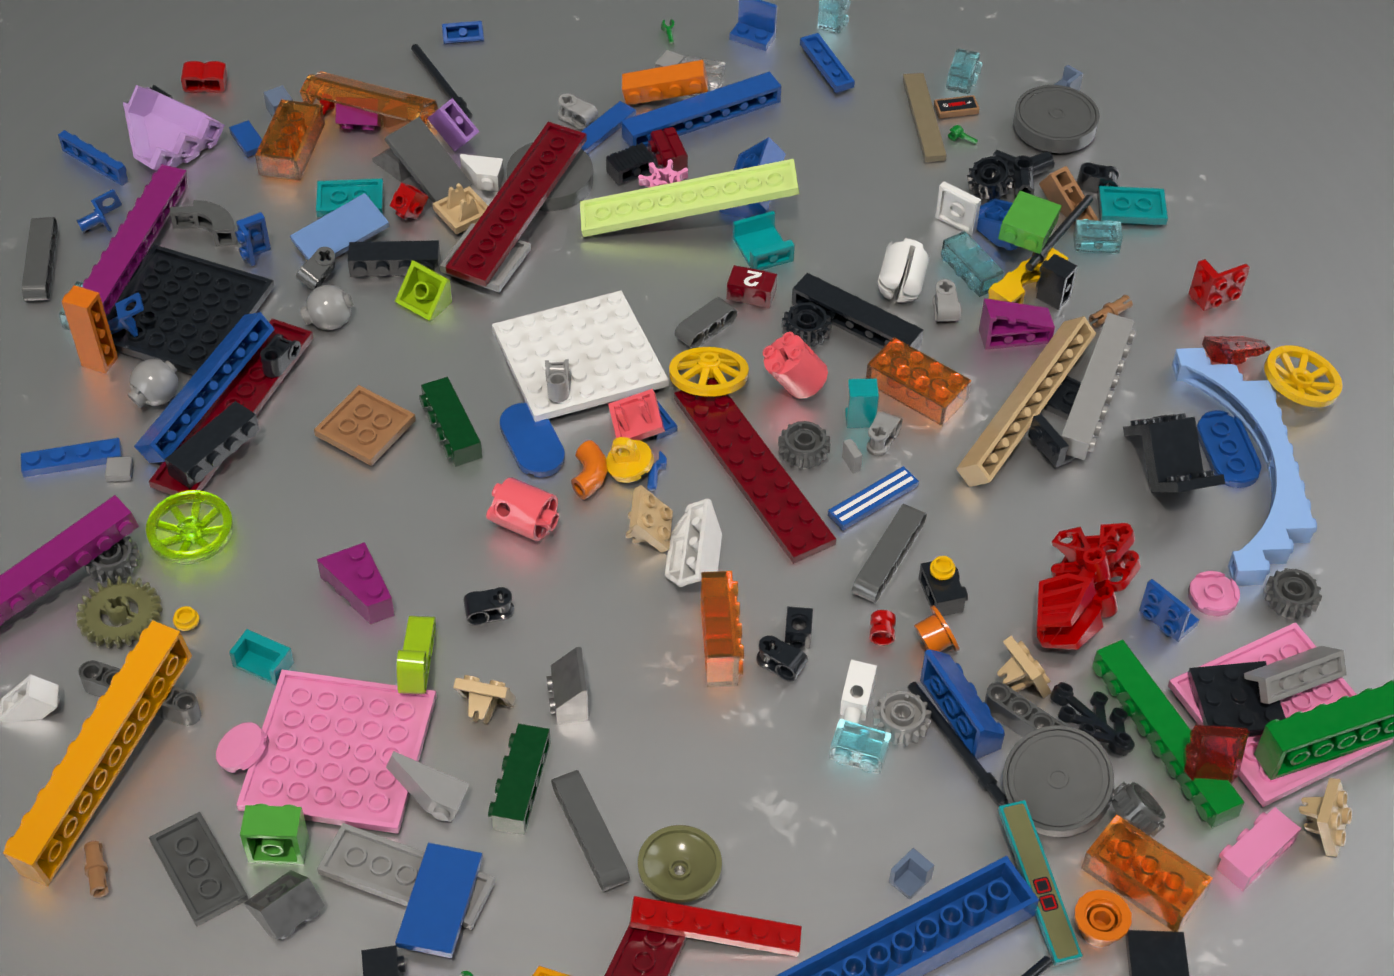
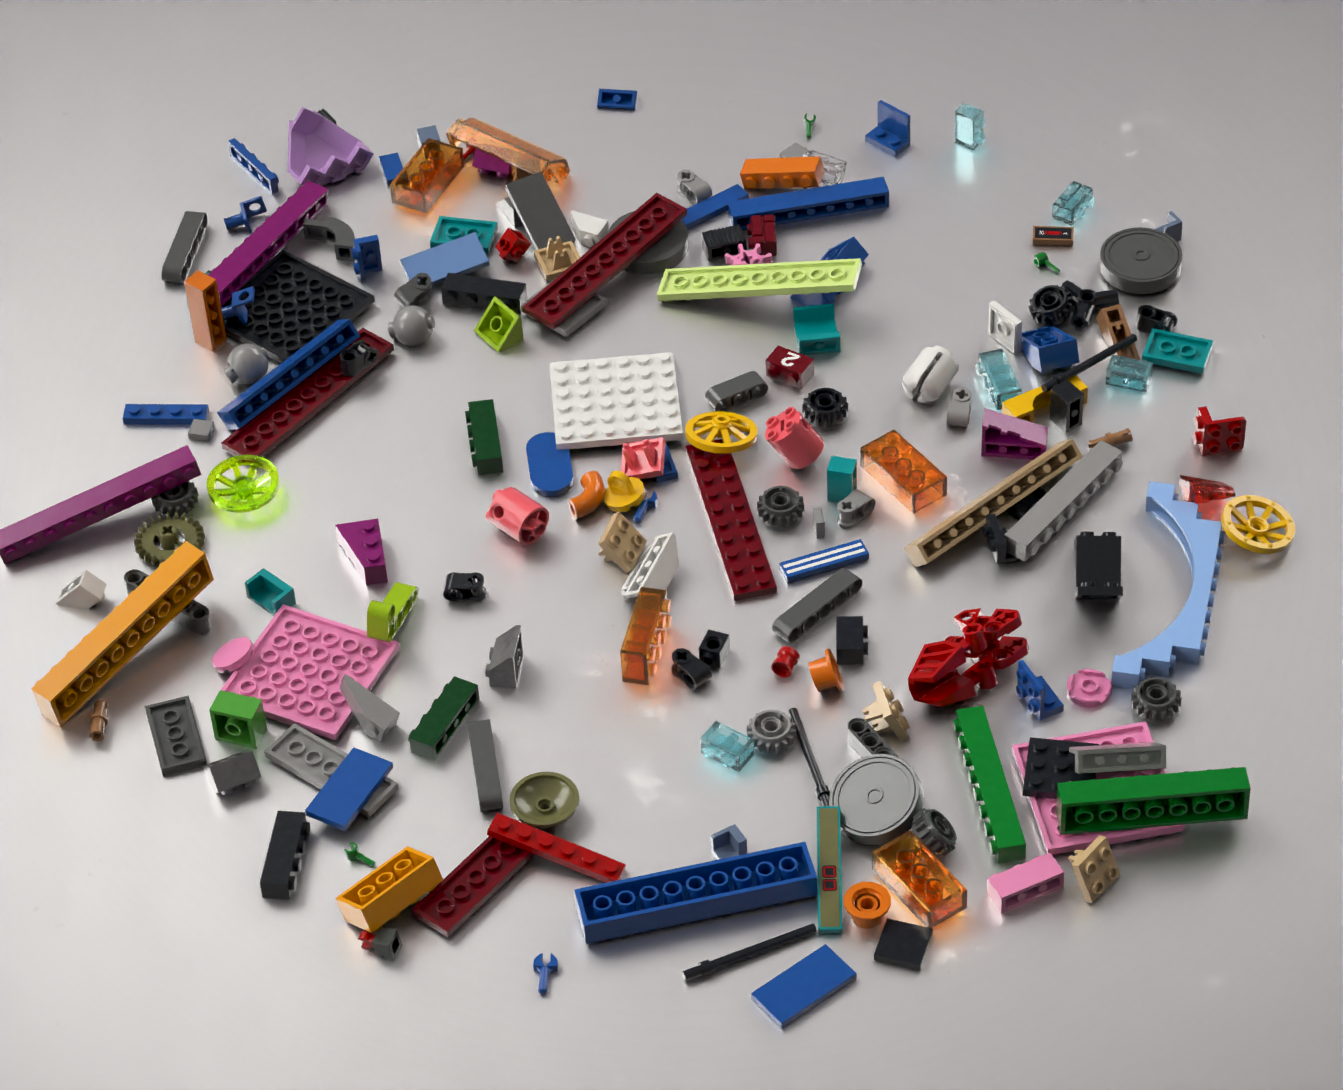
camera: 20 degrees right, 5 degrees down
black brick [165,401,260,489] -> none
yellow plate [173,606,199,631] -> none
red brick [181,61,227,93] -> none
medium nougat plate [314,385,416,466] -> none
black bar [411,44,472,119] -> none
medium lavender brick [427,98,480,152] -> none
tan plate [453,675,516,725] -> none
light grey piece [545,359,570,402] -> none
black brick [791,273,924,362] -> none
blue plate [800,33,855,93] -> none
white torso [840,660,877,729] -> none
dark tan tile [903,73,947,162] -> none
blue slope [920,649,1005,759] -> none
yellow plate [930,556,956,580] -> none
bright green brick [998,191,1062,254] -> none
black plant [1050,682,1135,756] -> none
clear red slope [1184,725,1249,784] -> none
blue tile [1197,410,1261,488] -> none

